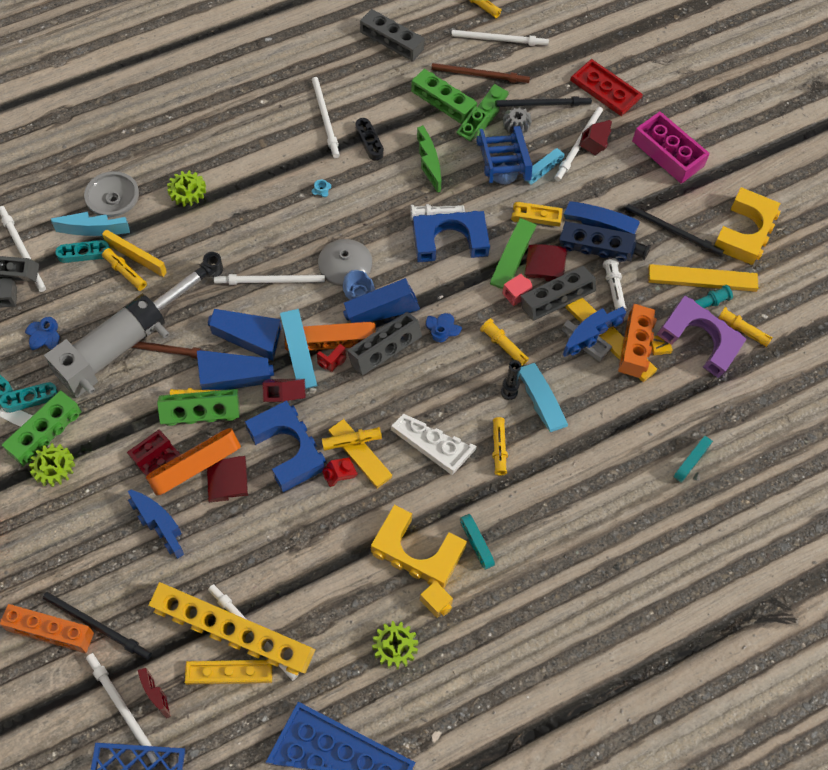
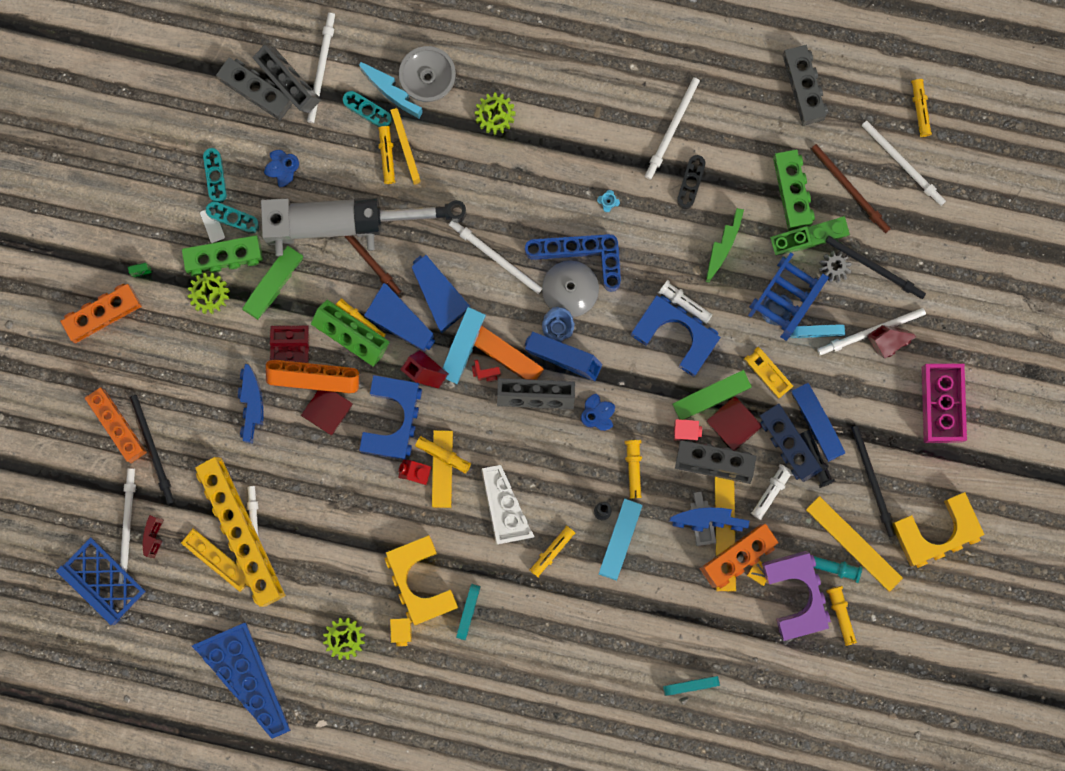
camera: 45 degrees right, 20 degrees up
red tile [570,59,643,117] -> none
none -> bright green slope [242,246,303,320]
none -> blue beam [525,234,621,292]

